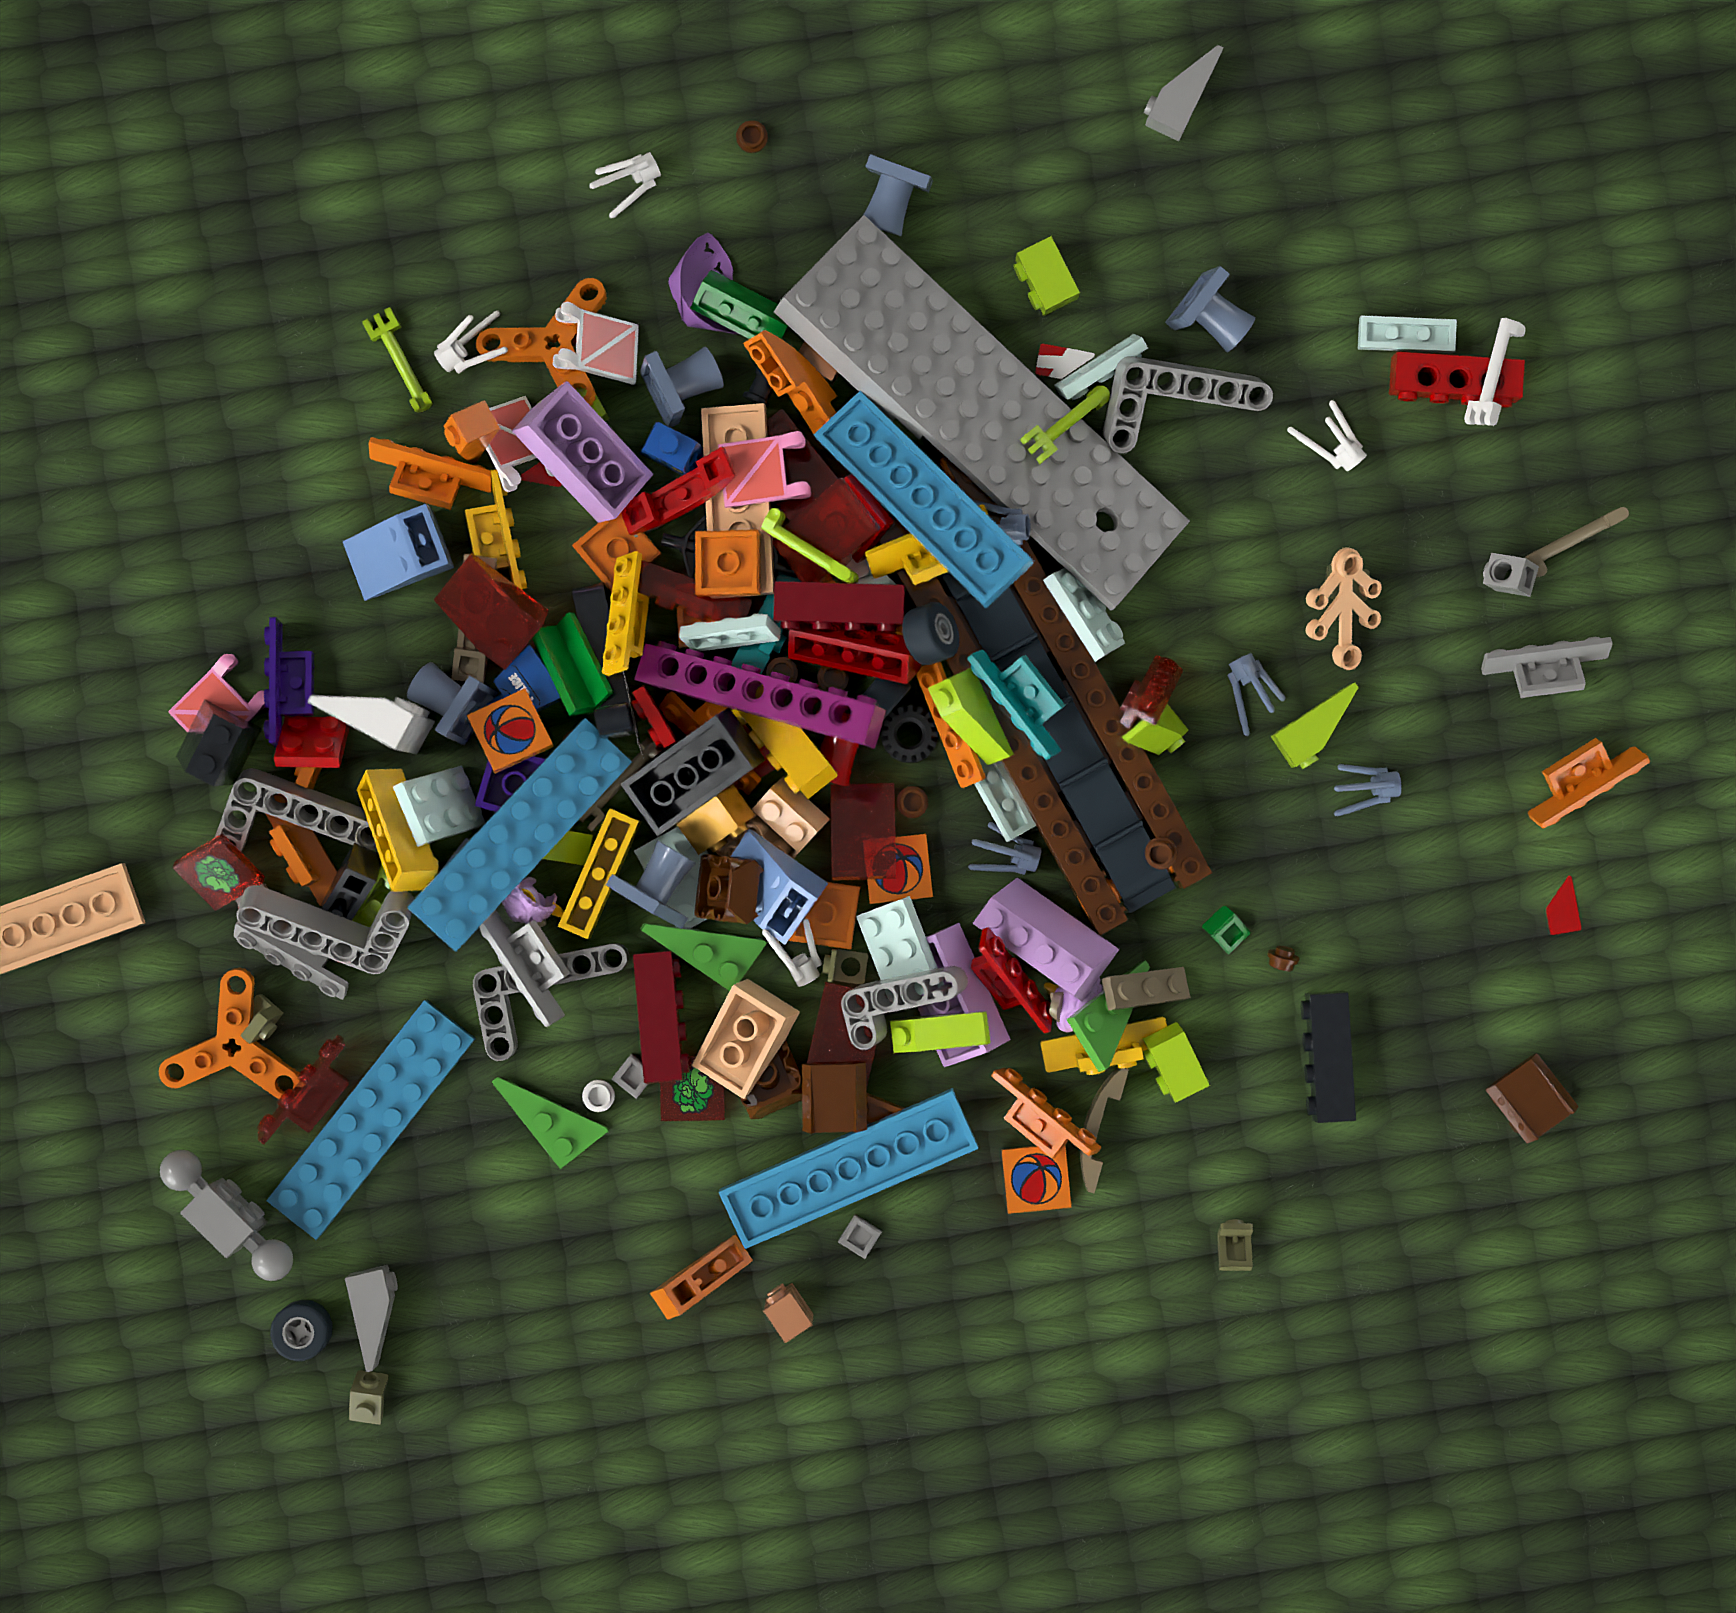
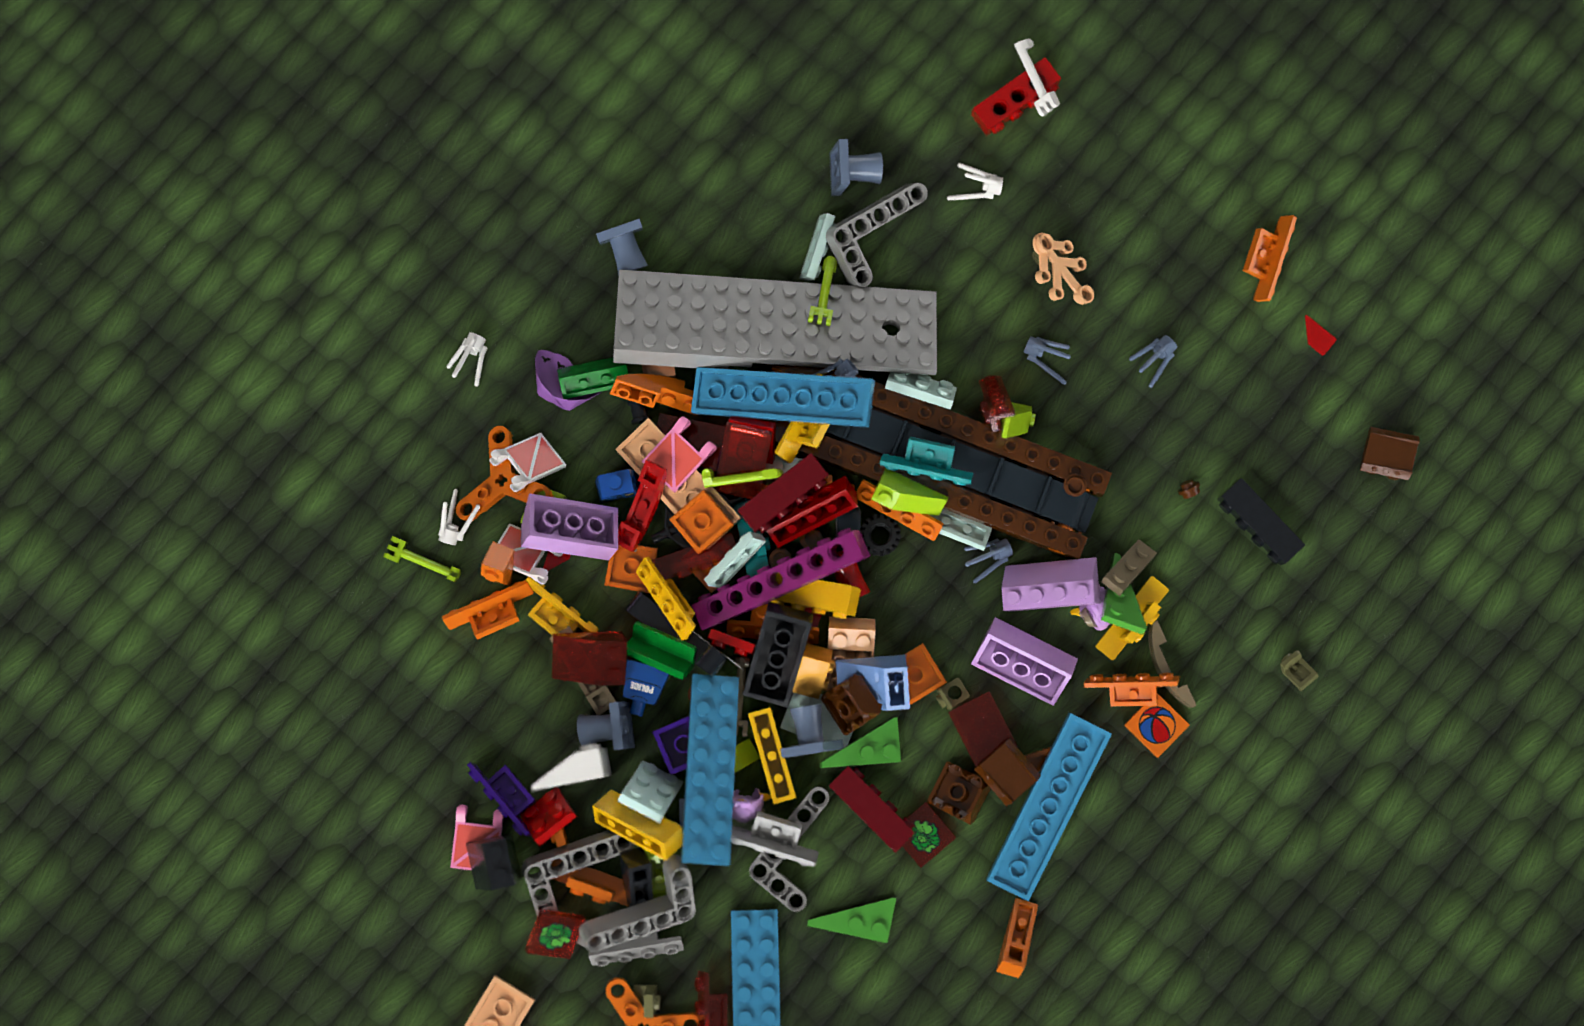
camera: 45 degrees left, 5 degrees down
medium blue slope [342,504,454,601] -> none
tile [467,688,553,774] -> none
white plate [582,1080,615,1112] -> none
light grey tile [612,1054,648,1099] -> none
sand blue plant [640,347,723,428] -> none
light nougat slope [692,979,800,1099] -> none
reddish brown plate [736,121,768,153] -> none
white plant [762,919,823,987] -> none
nougat brick [764,1283,814,1343] -> none
clear red plate [831,783,896,880] -> none
light grey tile [838,1214,882,1259] -> none
light grey beam [841,966,968,1050] -> none
light aqua plate [856,896,944,1002] -> none
tile [863,834,933,904] -> none
lime slope [890,1011,991,1053] -> none
reddish brown plate [897,786,928,818] -> none
black wheel [902,602,959,665] -> none
red bracket [971,927,1053,1034] -> none
lime brick [1013,236,1080,316] -> none
white sticker [1035,343,1095,379] -> none
lime brick [1143,1022,1210,1103] -> none
light grey slope [1144,45,1224,141] -> none
green slope [1202,906,1251,955] -> none
lime slope [1271,682,1359,769] -> none
light aqua plate [1358,316,1456,353] -> none
light grey bracket [1481,637,1613,698] -> none
light grey brick [1483,553,1539,597] -> none
dark tan hinge [1524,507,1629,577] -> none

